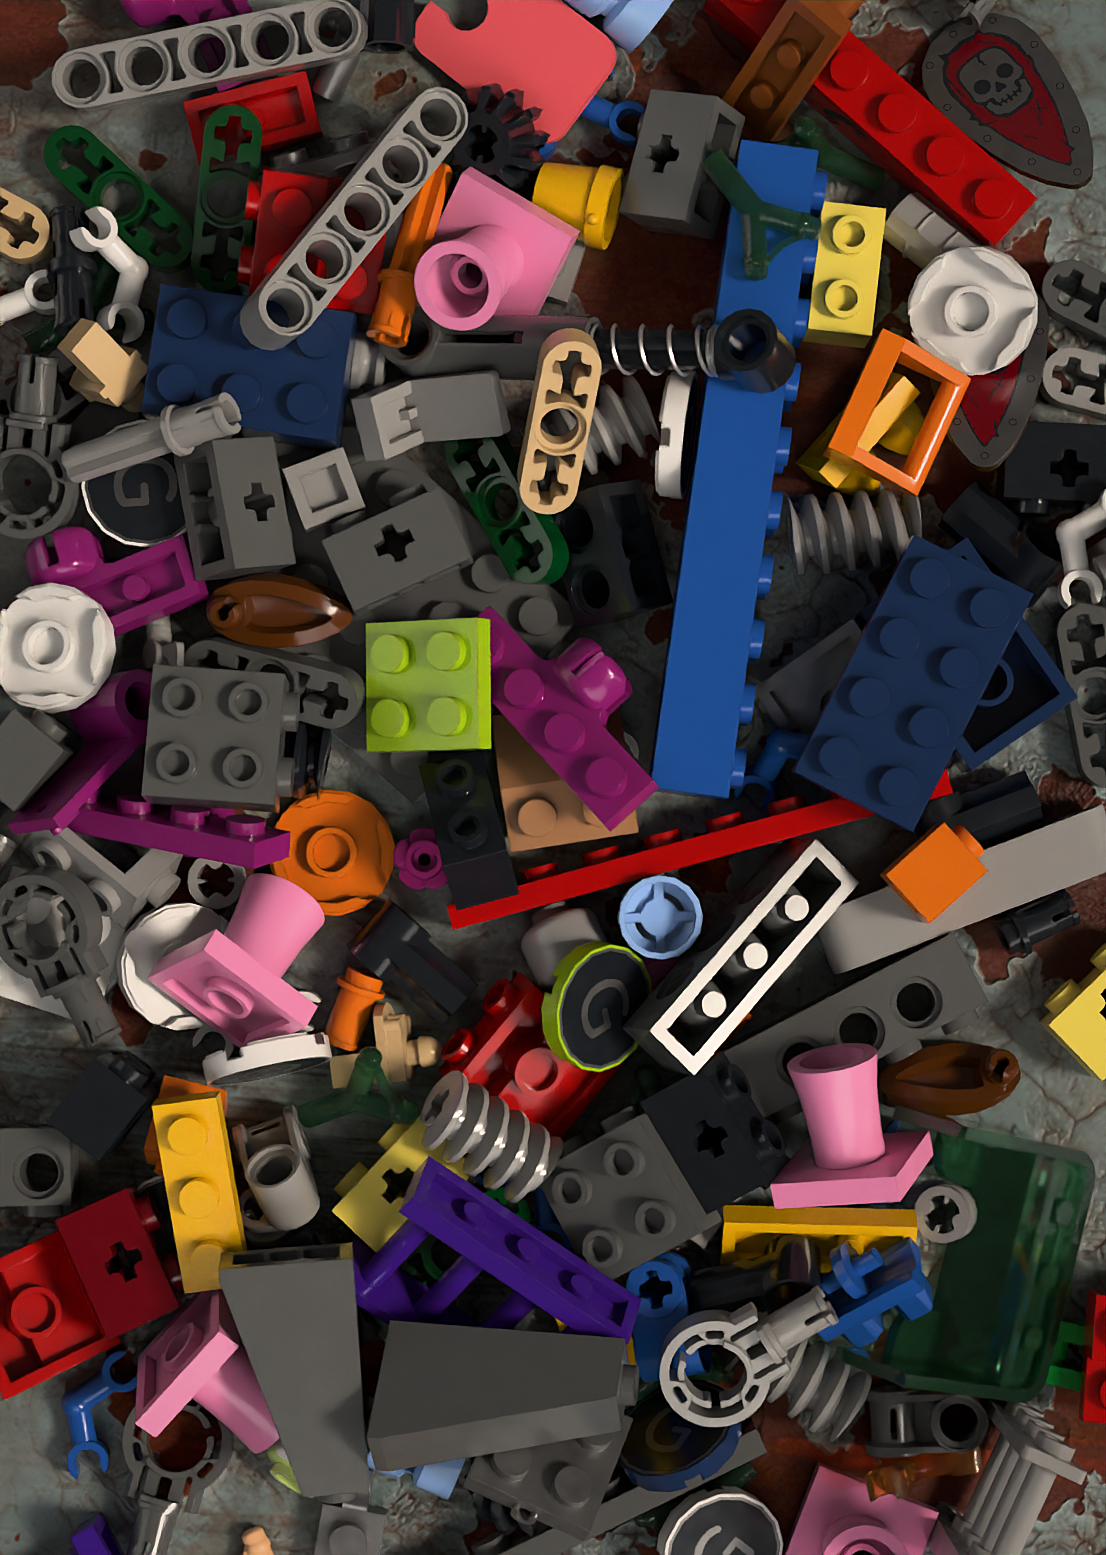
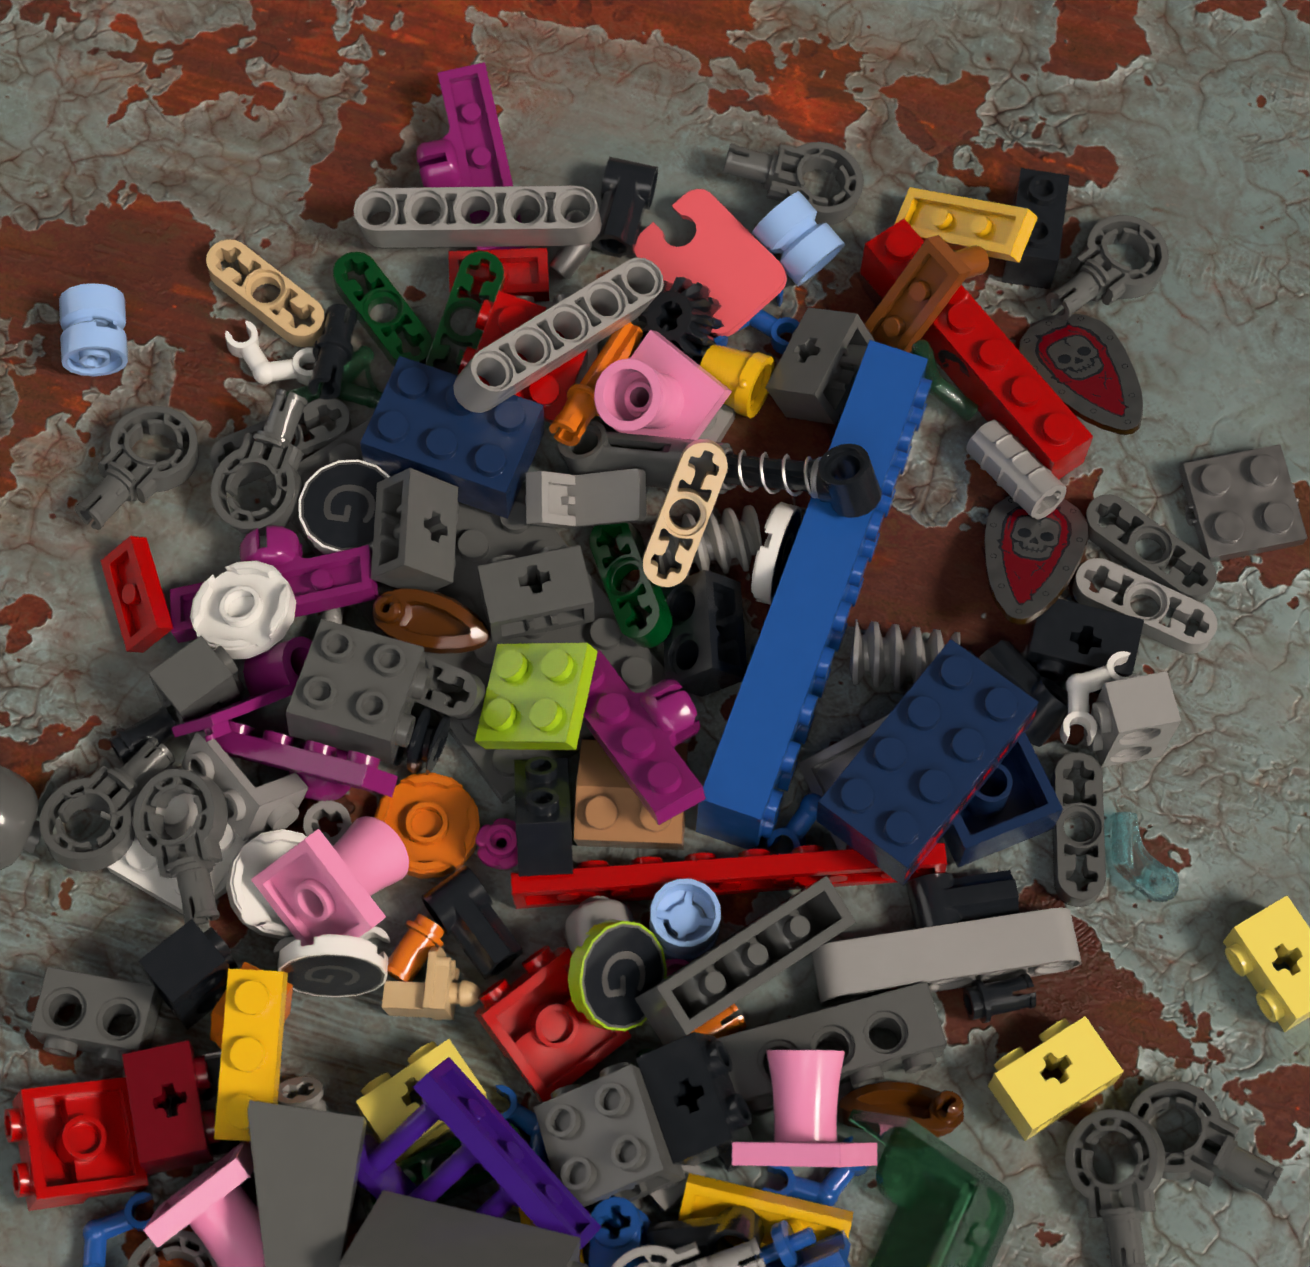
camera: 10 degrees right, 20 degrees down
tan piece [57,318,148,413] -> none
light grey axle [61,392,241,483] -> none
white arm [69,206,149,344] -> none
light grey piece [232,1105,320,1231] -> none
light grey plate [282,447,367,532] -> none
clear green piece [298,1046,419,1128] -> none
light grey bush [350,332,388,390] -> none
light grey piece [420,1070,564,1204] -> none
clear green piece [701,149,822,282] -> none
yellow tile [796,372,924,496] -> none
light yellow brick [802,201,886,348] -> none
orange tile [822,328,971,497] -> none
orange brick [879,822,988,924] -> none
white tile [908,246,1038,376] -> none
light grey bush [914,1183,978,1244] -> none

